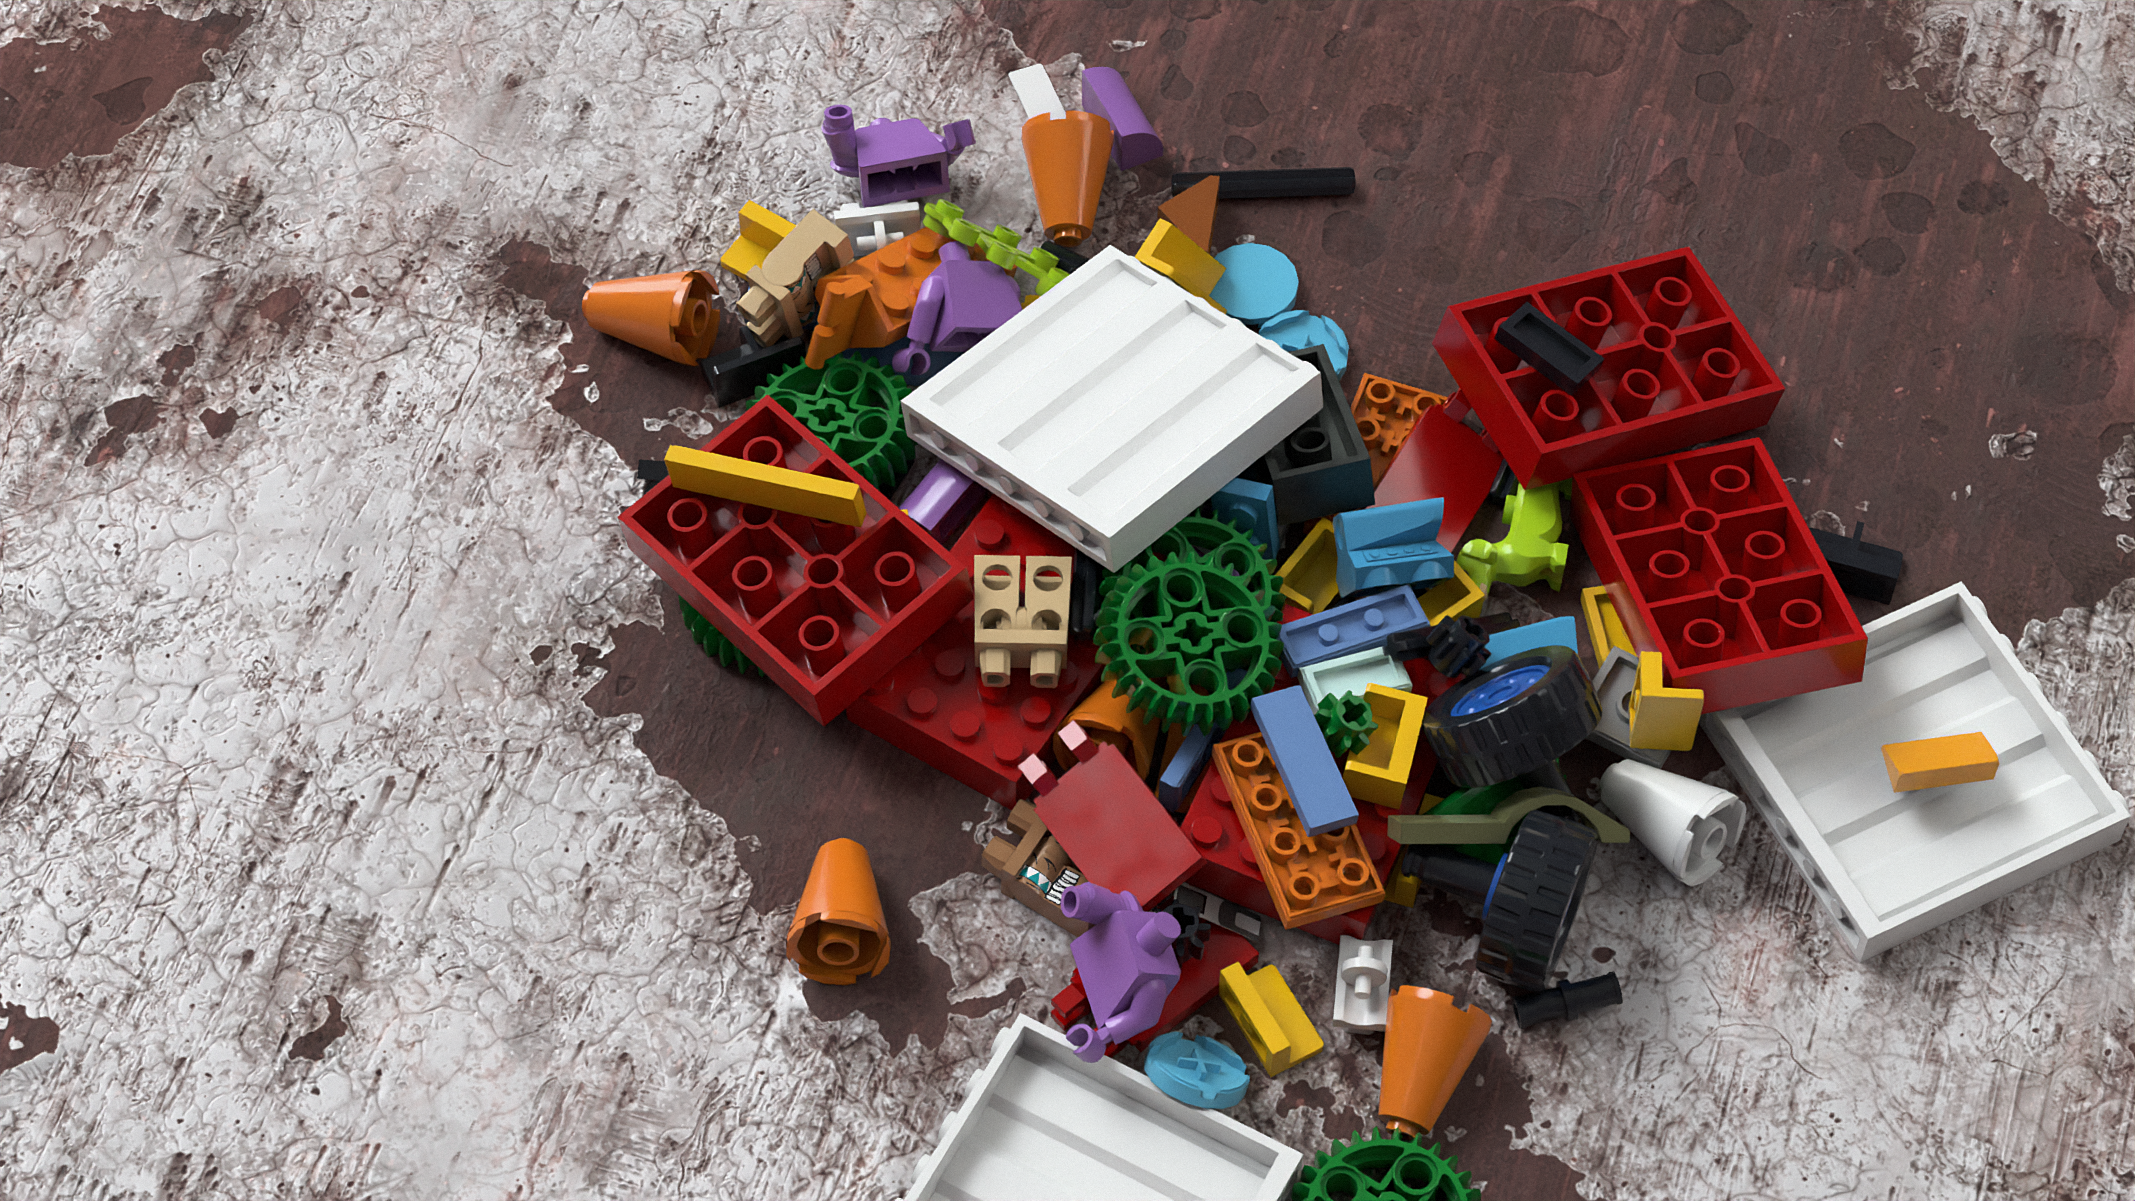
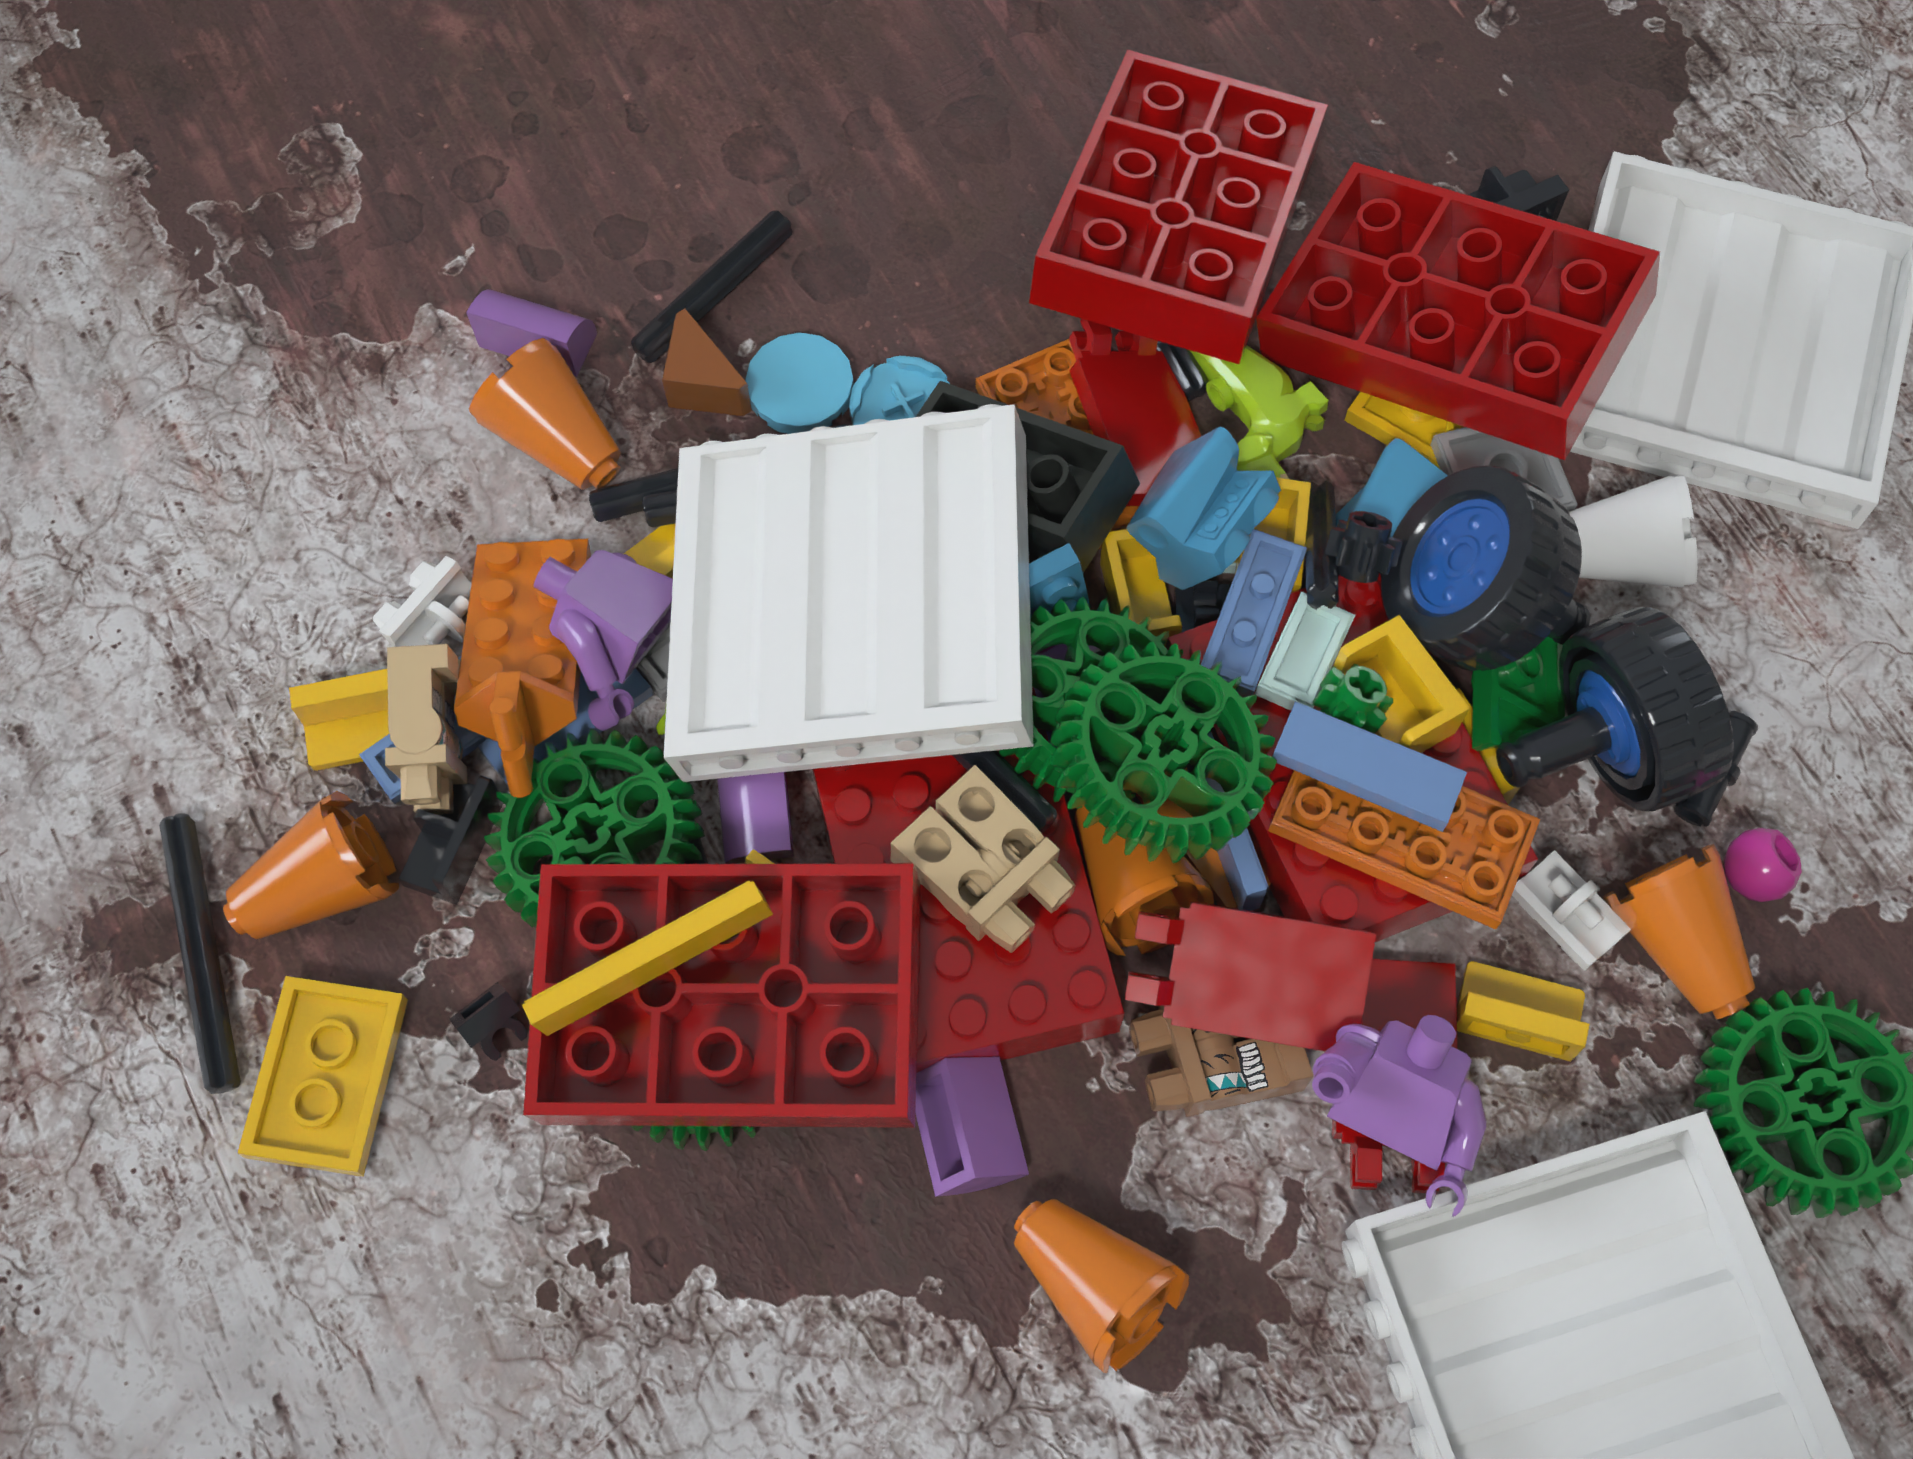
camera: 45 degrees left, 10 degrees up
medium lavender torso [821,105,976,208] -> none
lime plant [922,199,1070,296] -> none
white sticker [1008,64,1066,120] -> none
yellow panel [1135,218,1227,314] -> none
medium azure tile [1144,1032,1250,1109] -> none
black gear [1152,899,1211,968] -> none
sticker [1173,883,1261,941] -> none
olive piece [1387,786,1630,844] -> none
black tile [1494,302,1605,396] -> none
yellow panel [1629,651,1704,751] -> none
light orange slope [1881,732,2000,793] -> none
none -> black axle [159,813,241,1094]
none -> yellow plate [238,976,408,1177]
none -> medium lavender brick [915,1057,1029,1197]
none -> dark pink piece [1724,828,1802,902]

